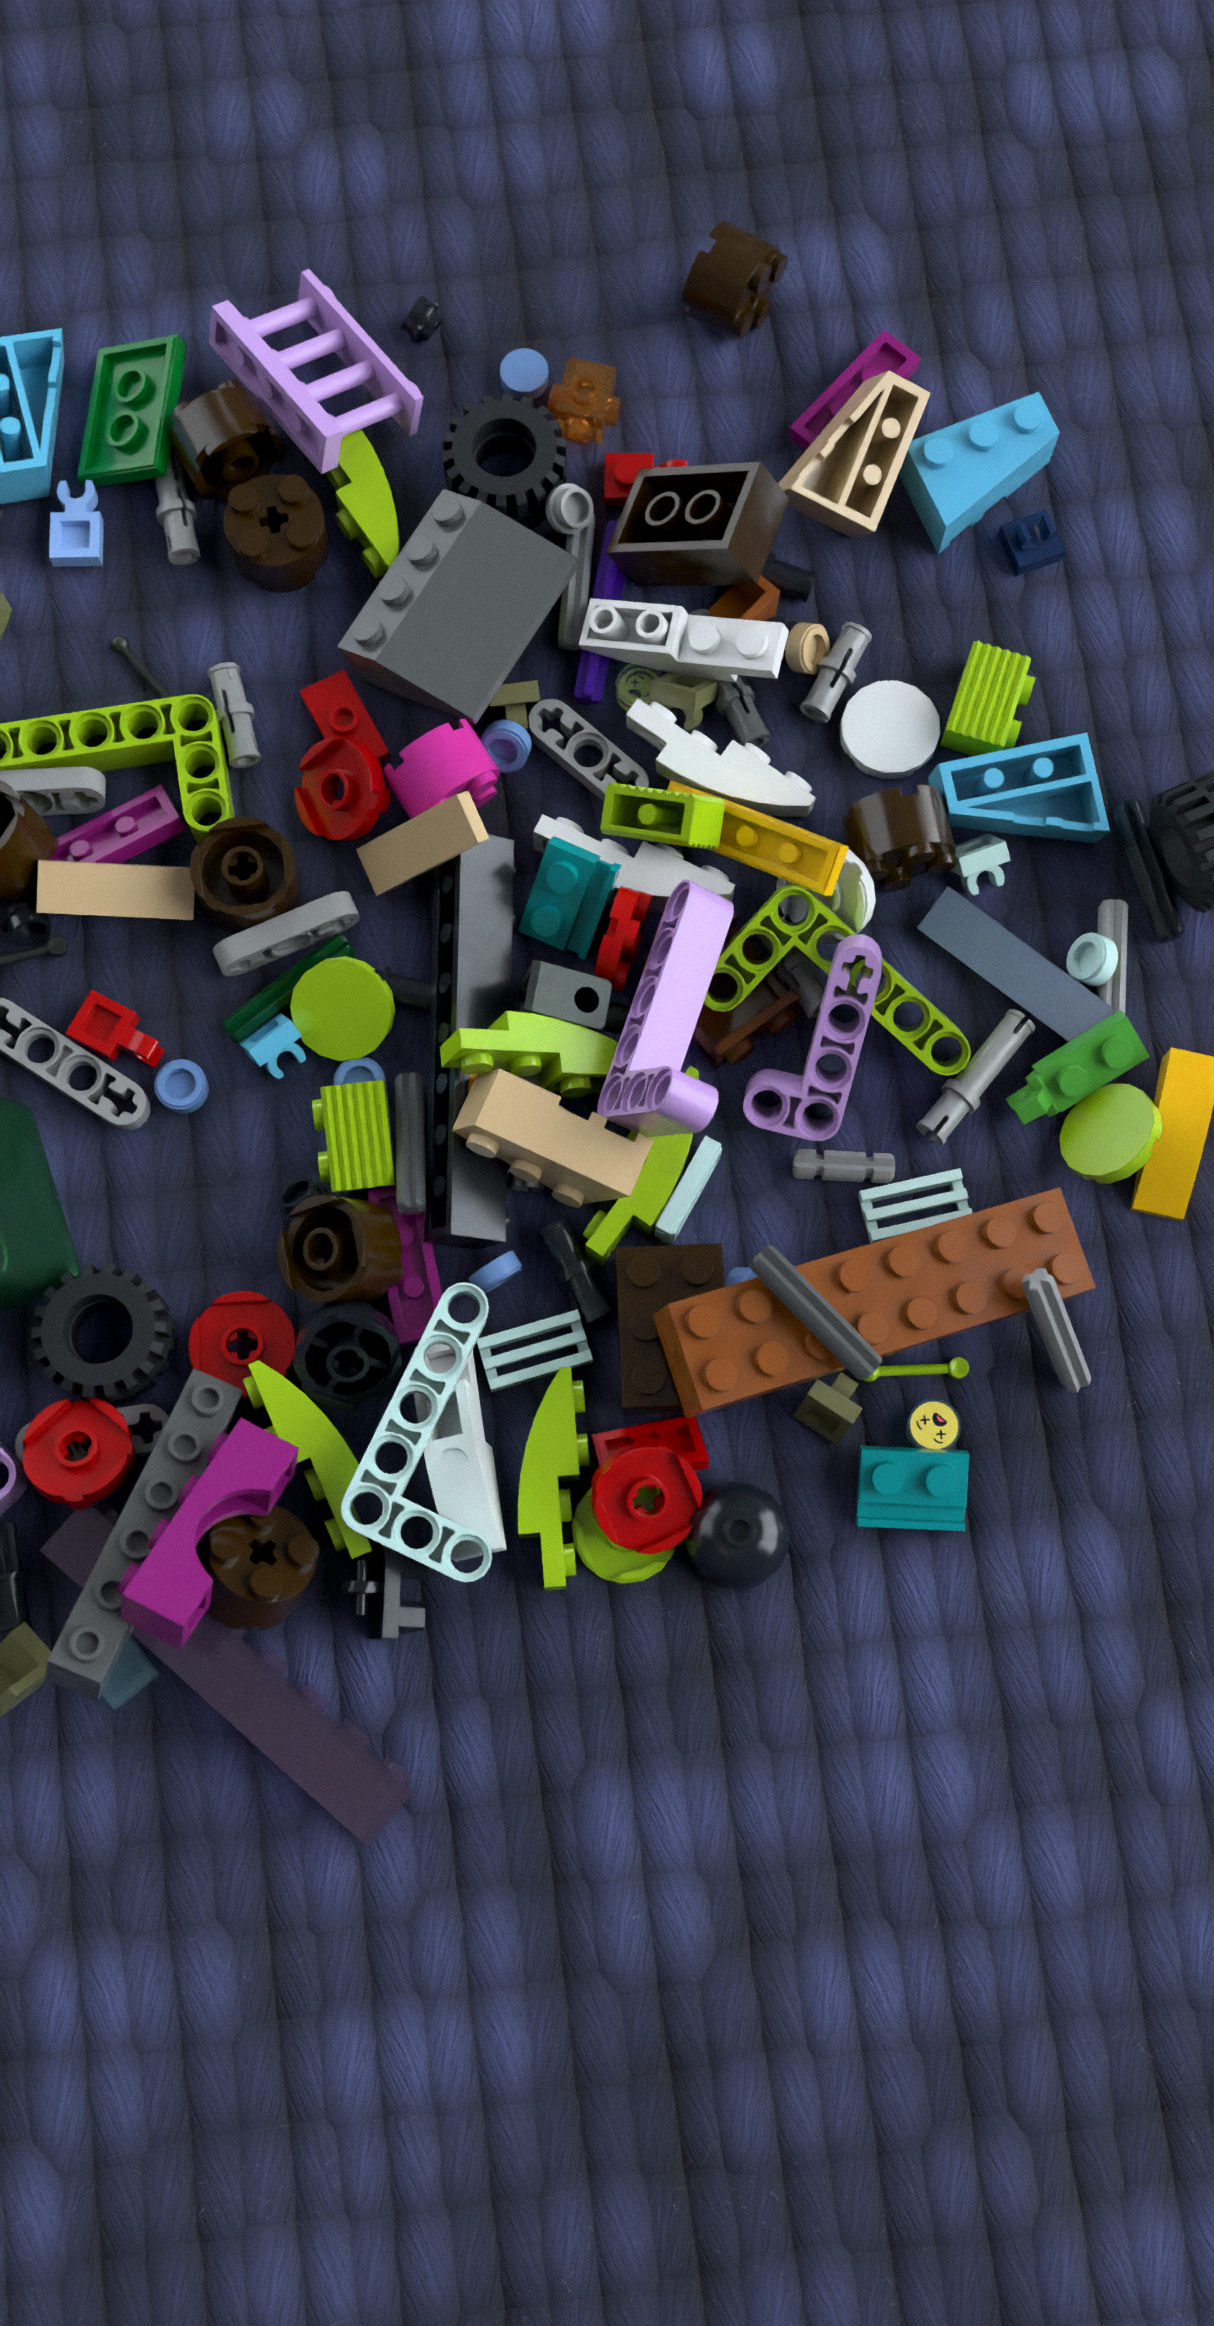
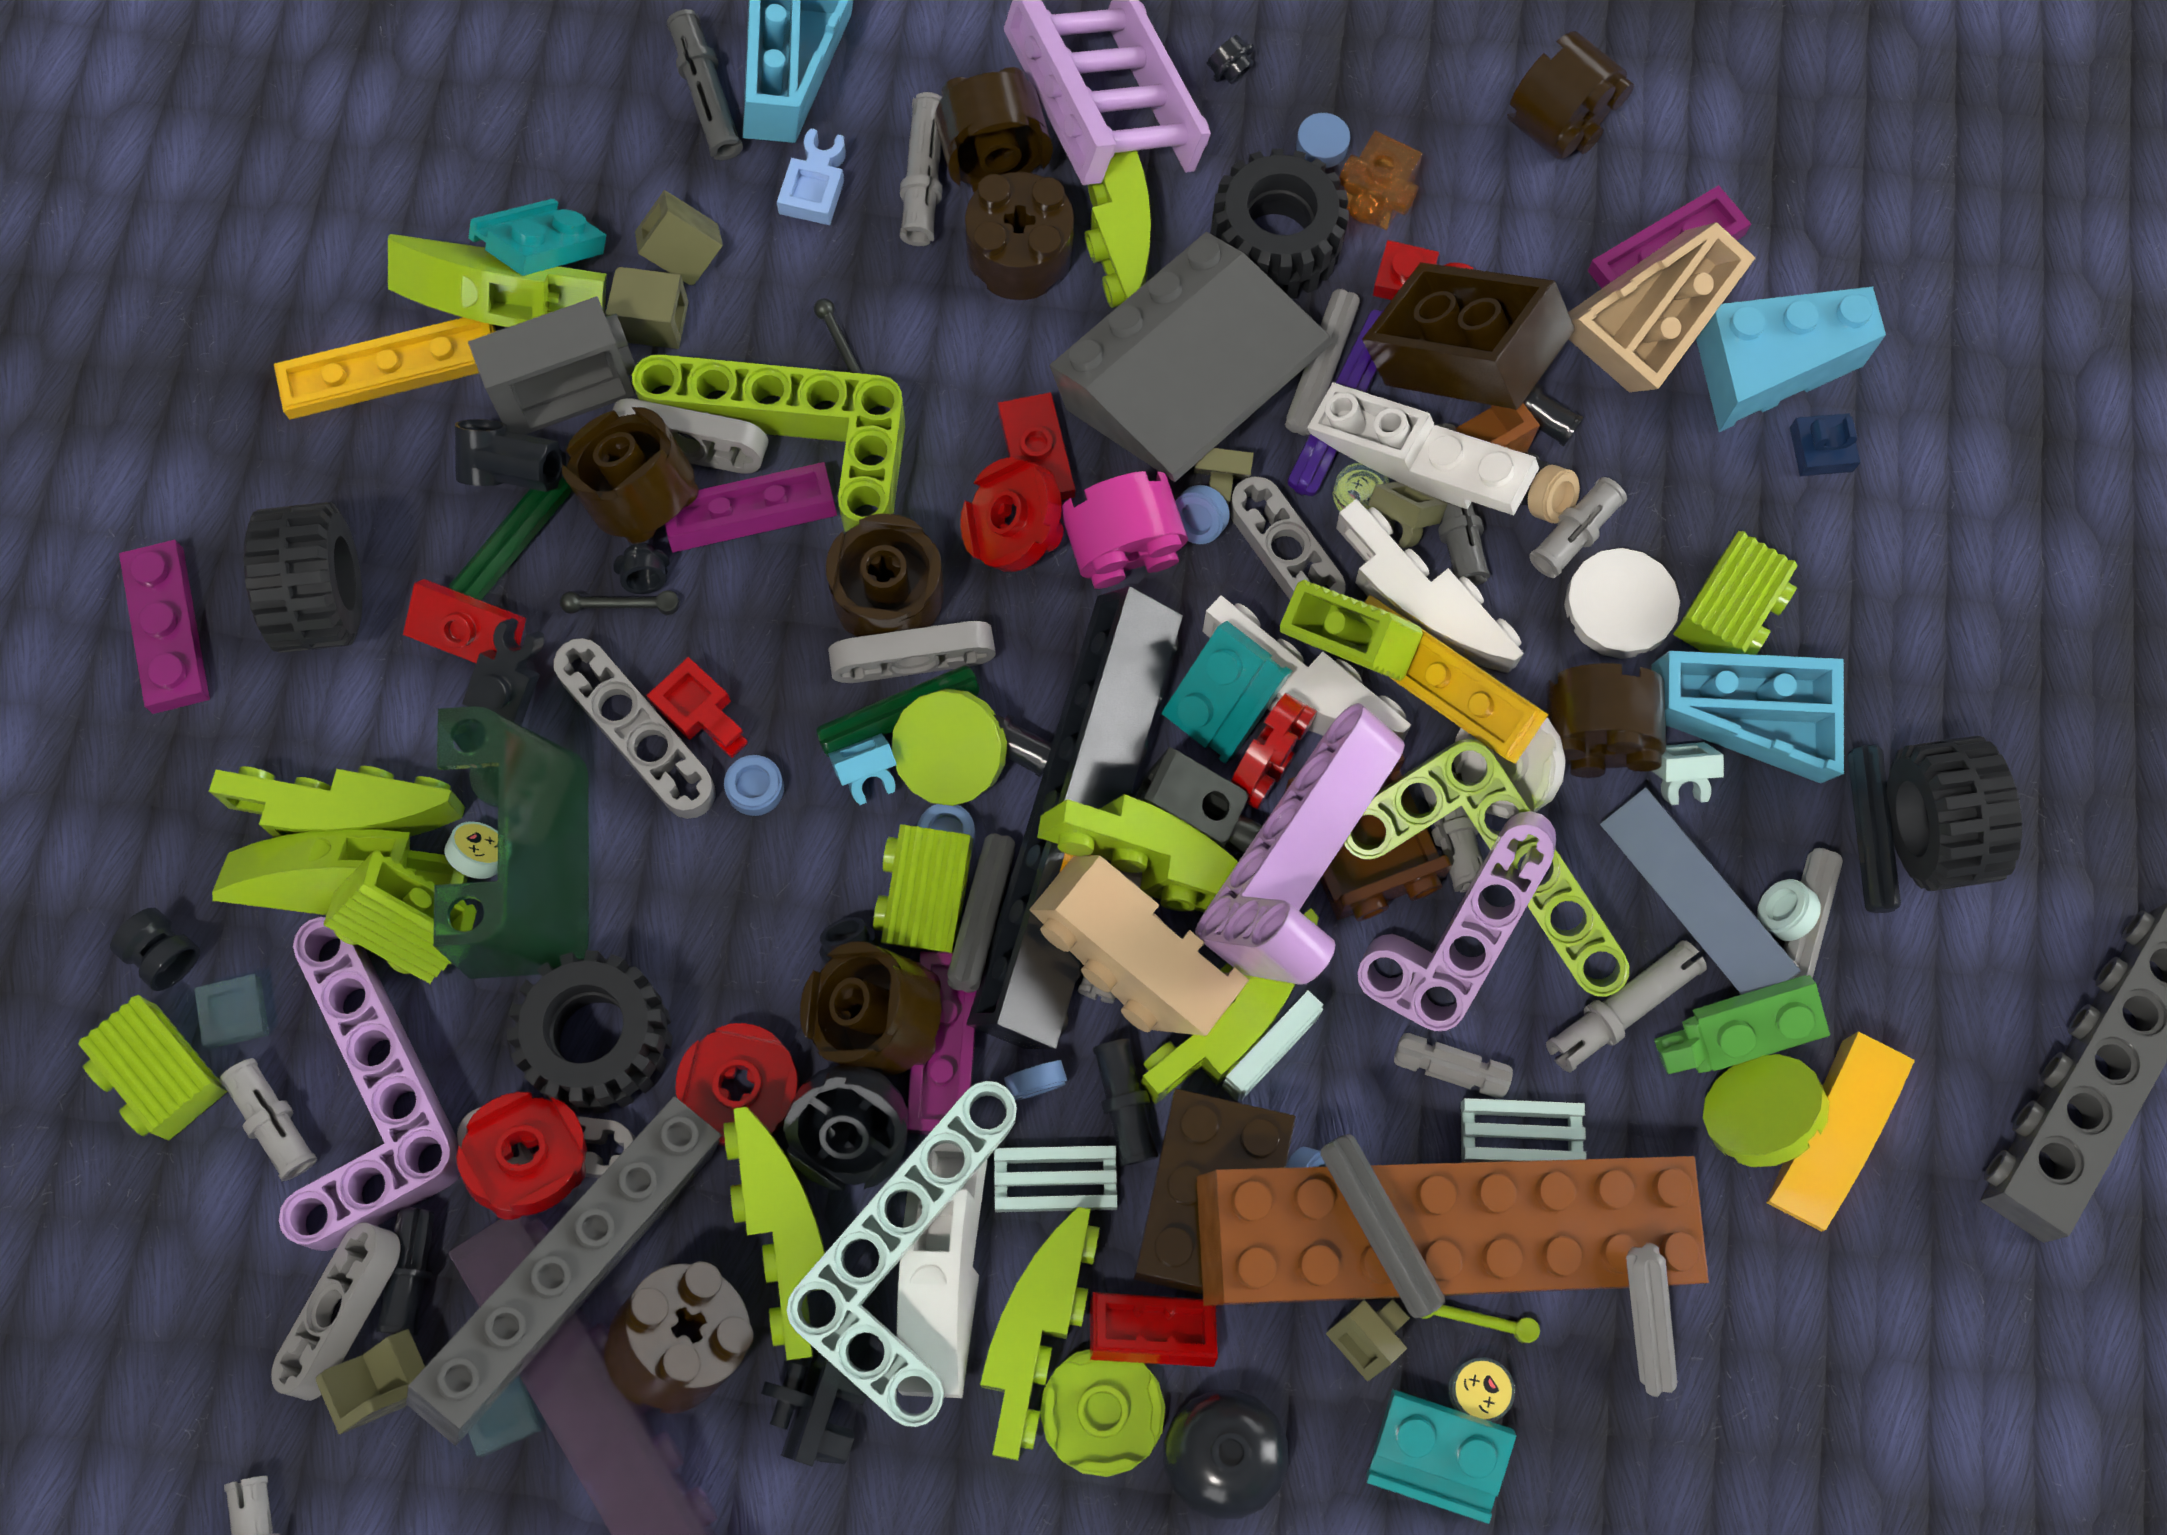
camera: 15 degrees right, 5 degrees down
tan tile [36,859,195,920] -> none
green tile [77,334,188,487] -> none
magenta arch [117,1418,299,1651] -> none
light grey pin [208,662,262,768] -> none
tan tile [356,791,489,896] -> none
light grey plate [546,483,593,535] -> none
red plate [591,1442,702,1554] -> none

